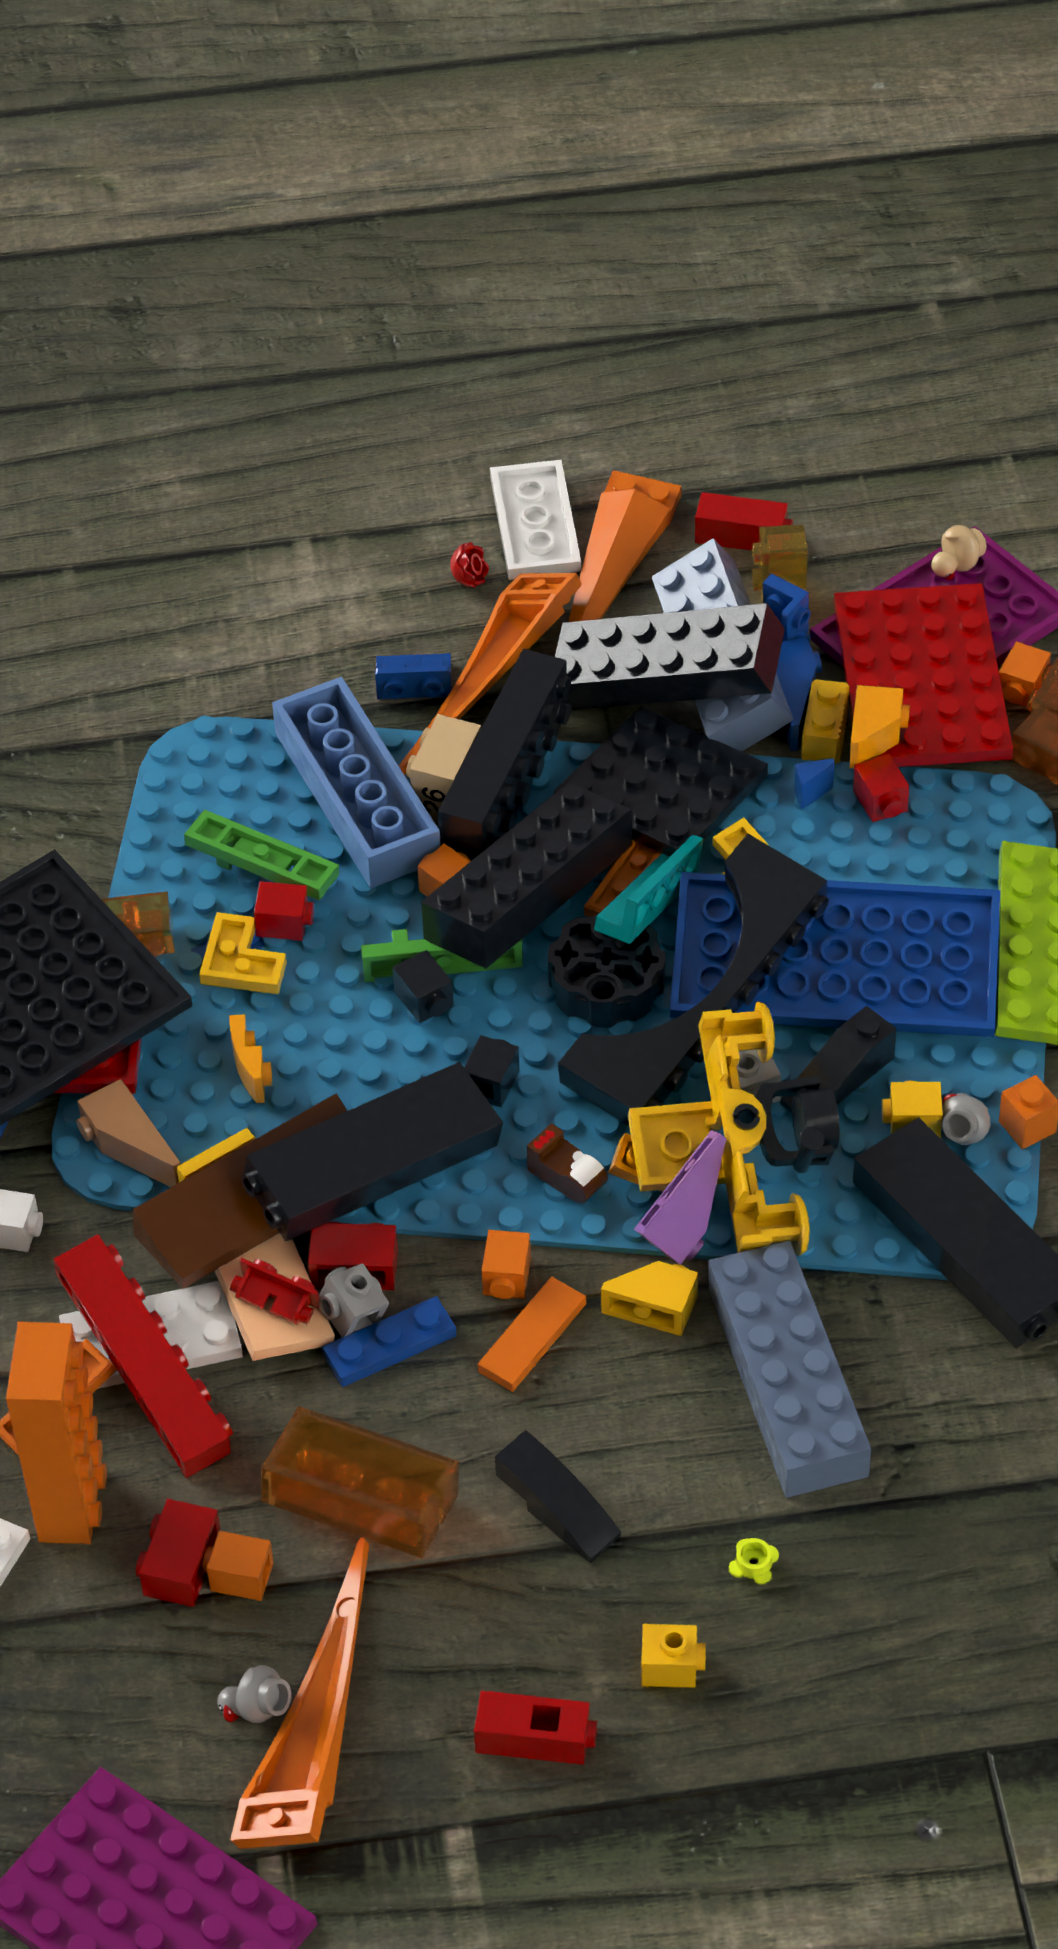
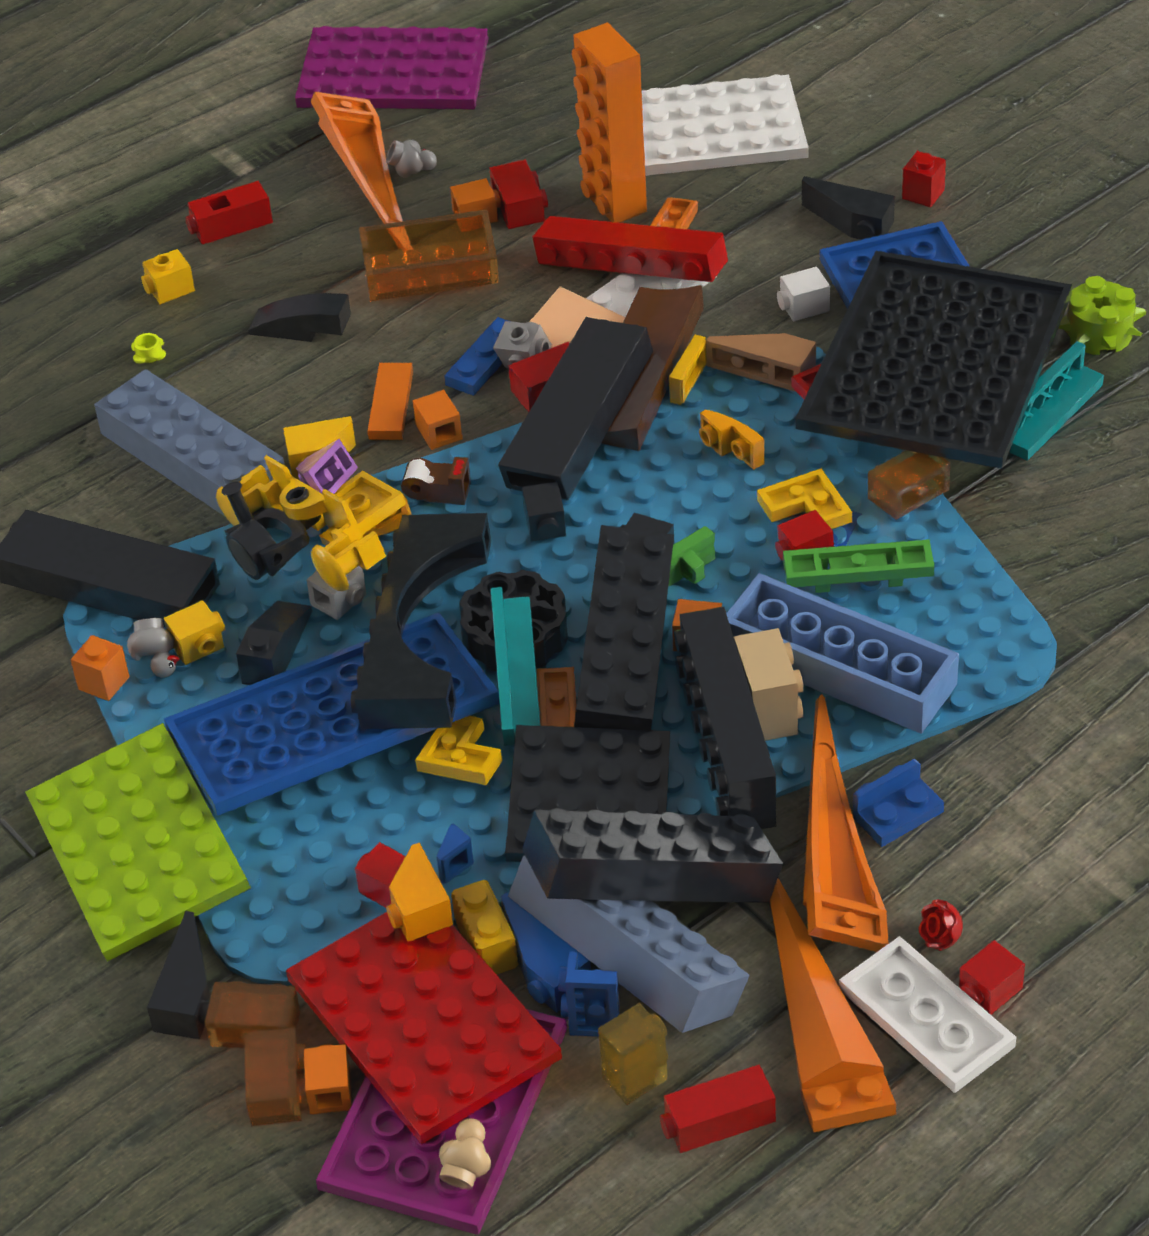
camera: 150 degrees right, 5 degrees down
red hinge [230,1257,320,1325] -> none
none -> red brick [959,940,1025,1015]

